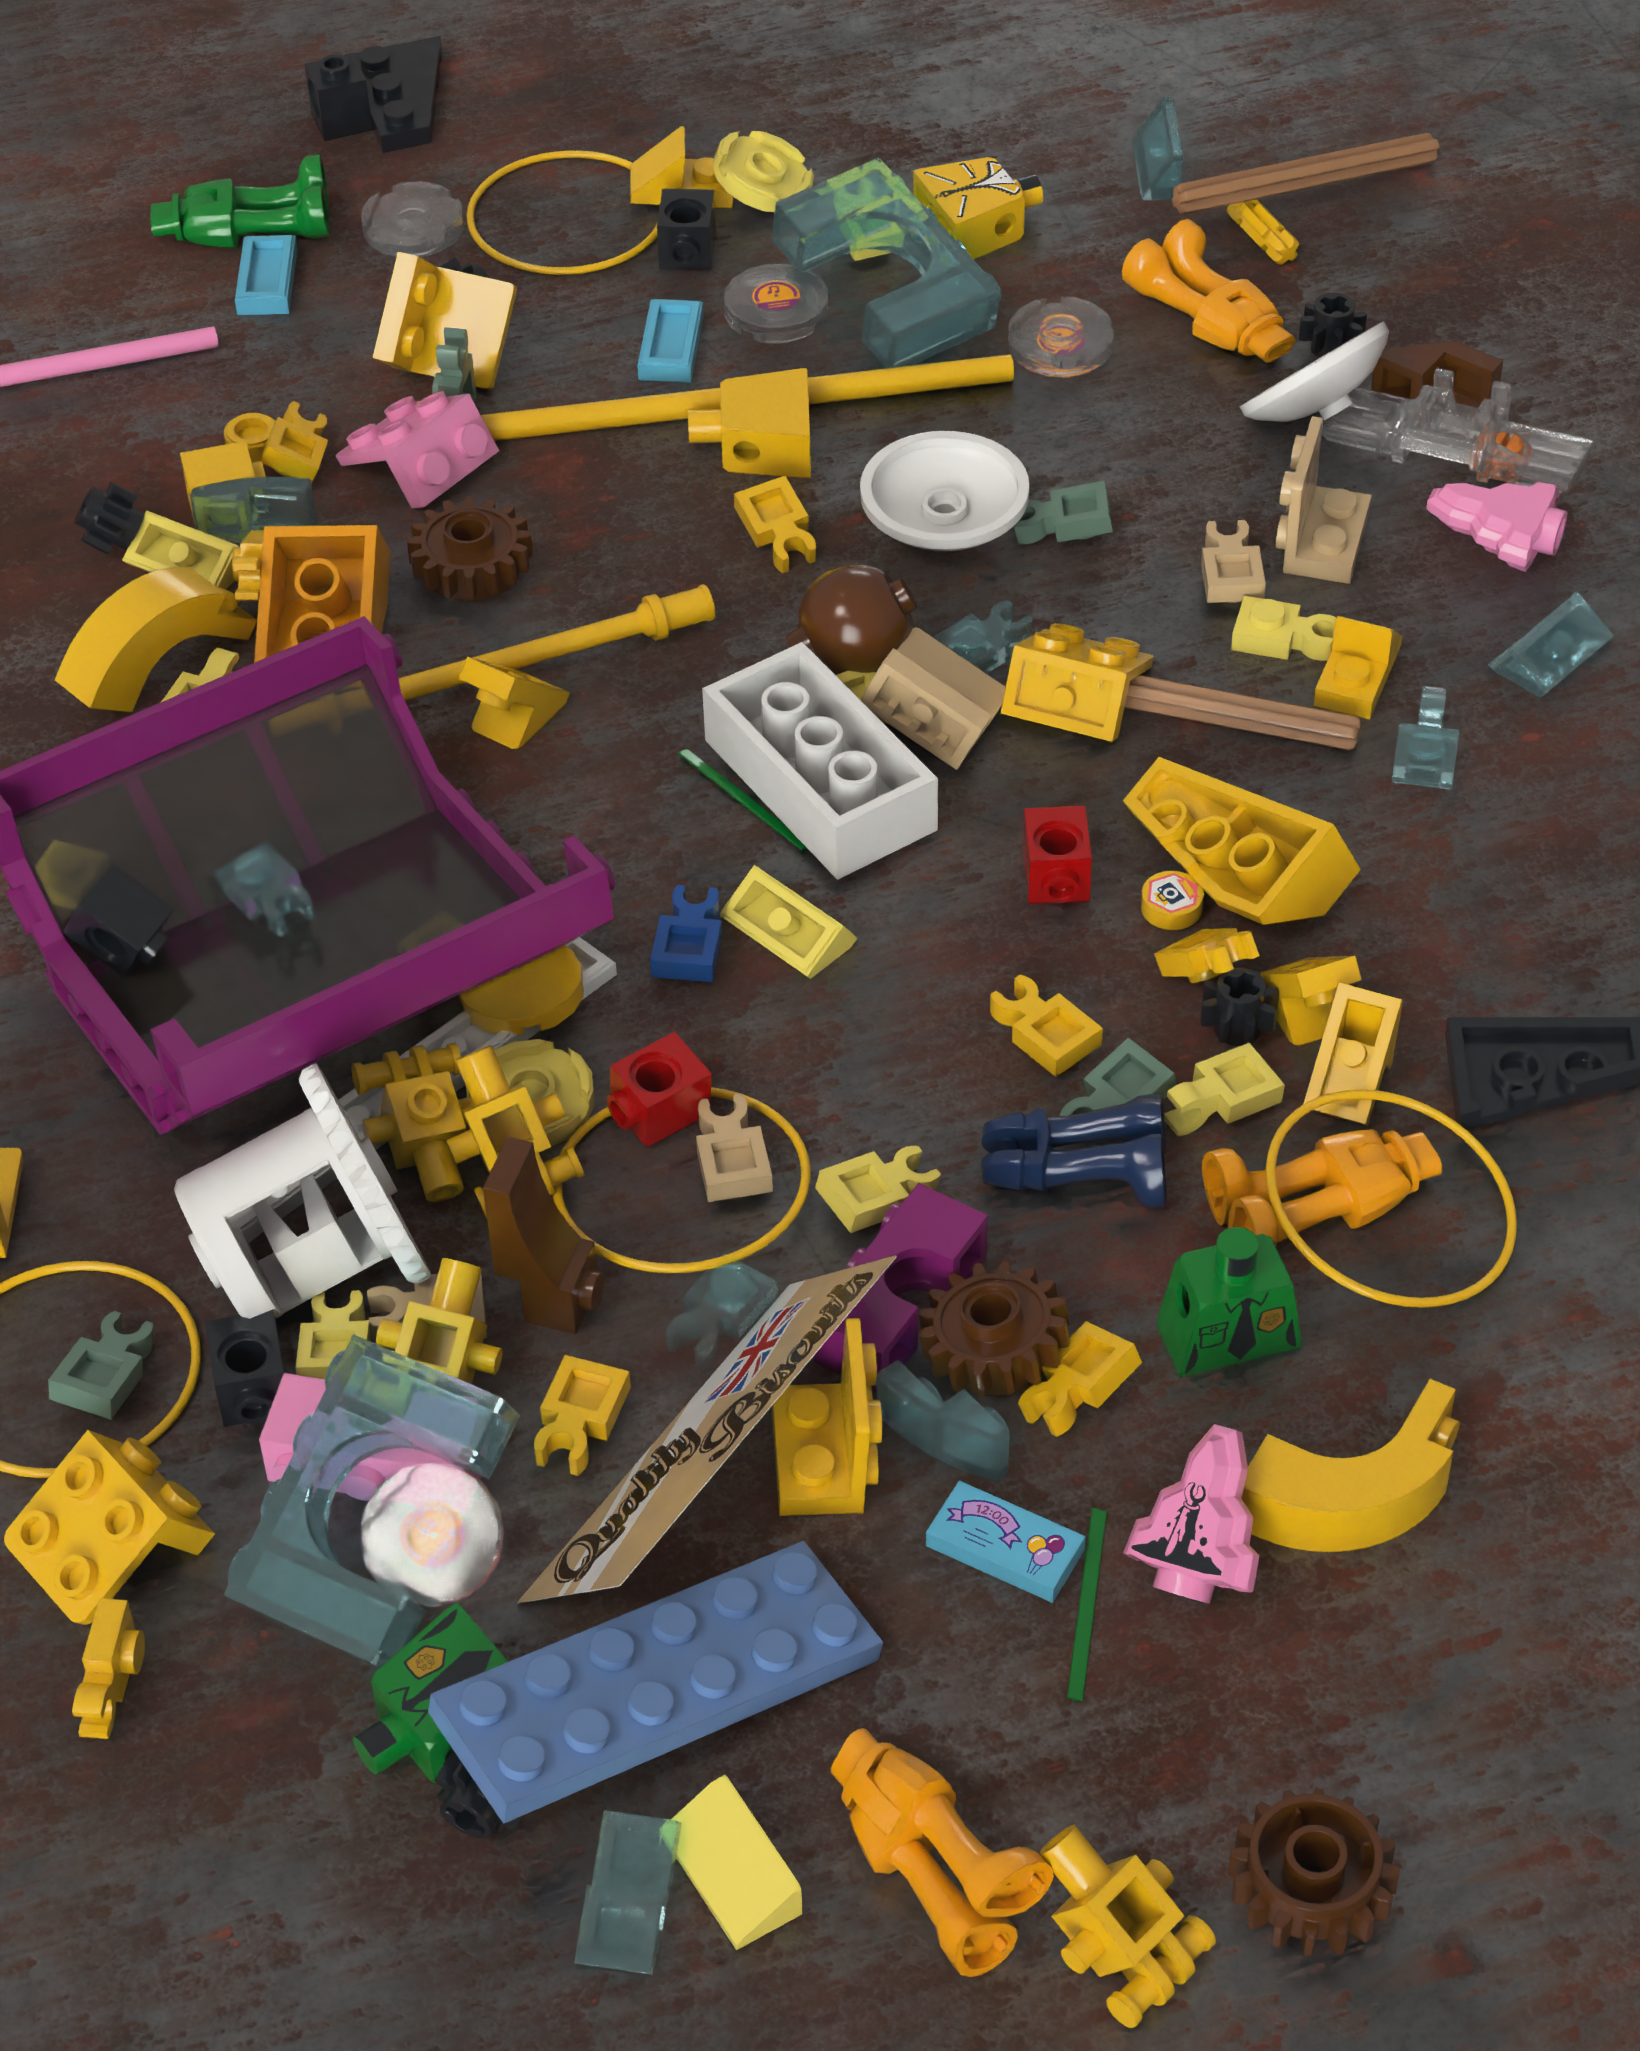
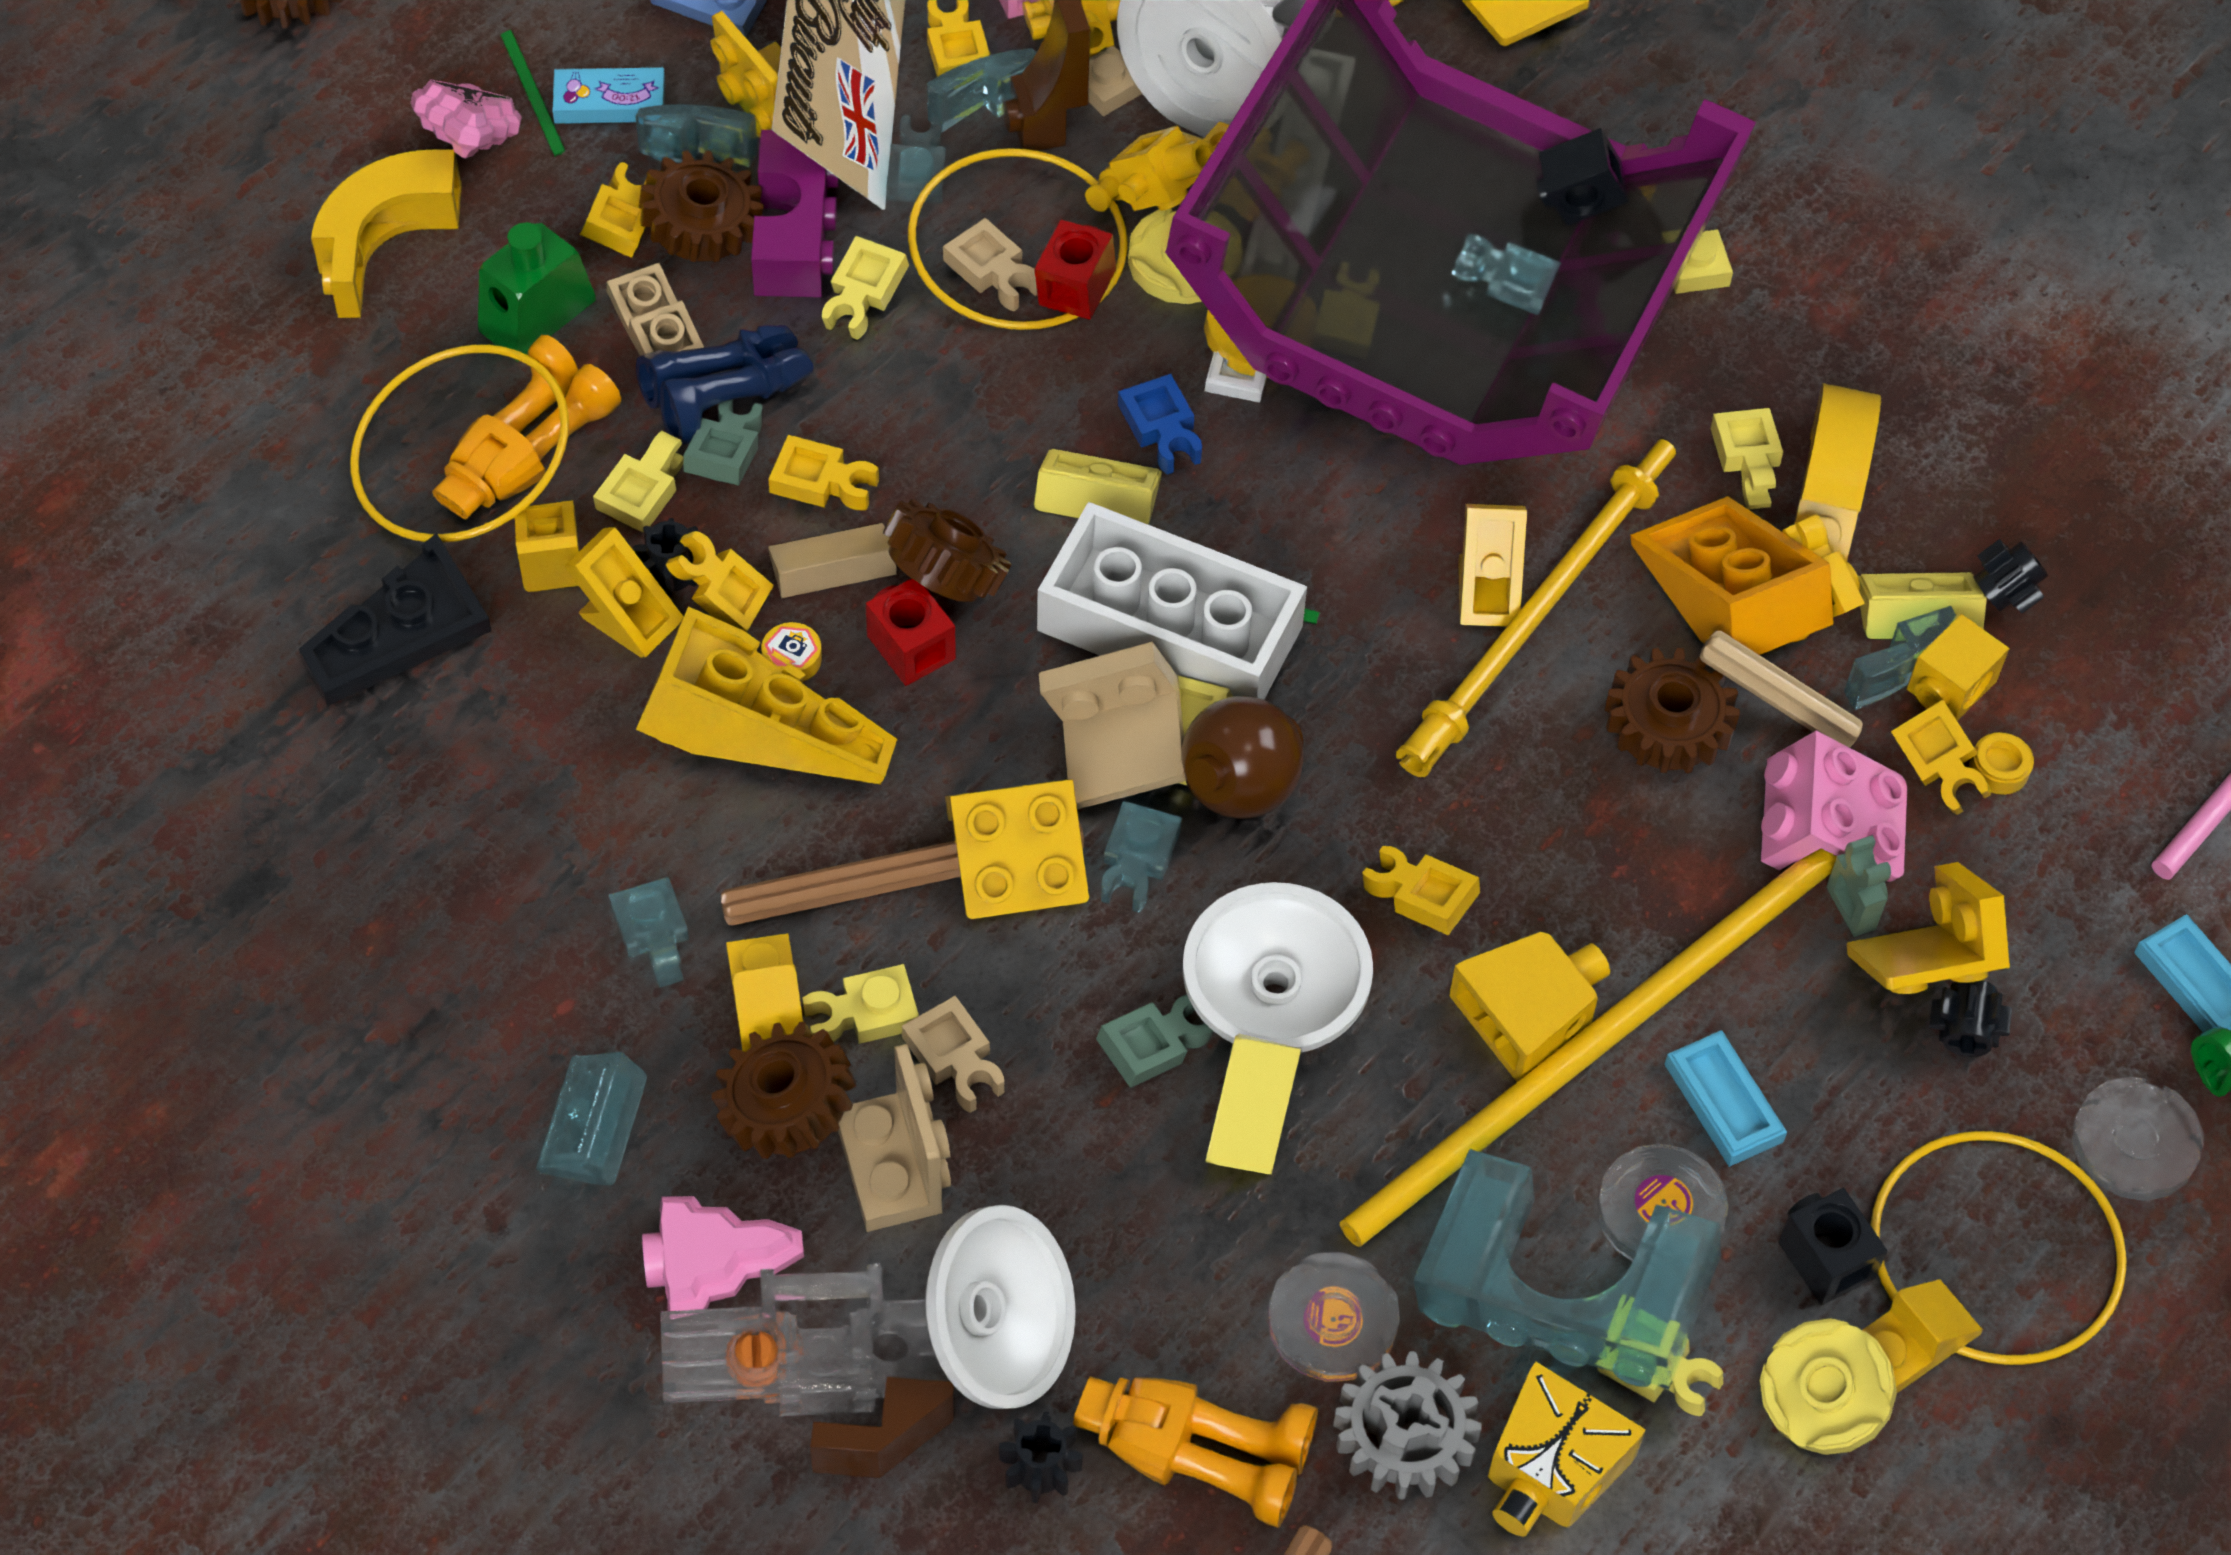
camera: 145 degrees right, 10 degrees up
none -> tan slope [607,263,704,356]
none -> reddish brown gear [712,1022,856,1159]
none -> tan slope [768,523,896,598]
none -> reddish brown gear [883,499,1012,602]
none -> clear light blue slope [927,48,1037,132]
none -> light yellow slope [1206,1033,1301,1175]
none -> light grey gear [1333,1351,1482,1500]
none -> tan axle [1700,631,1863,748]

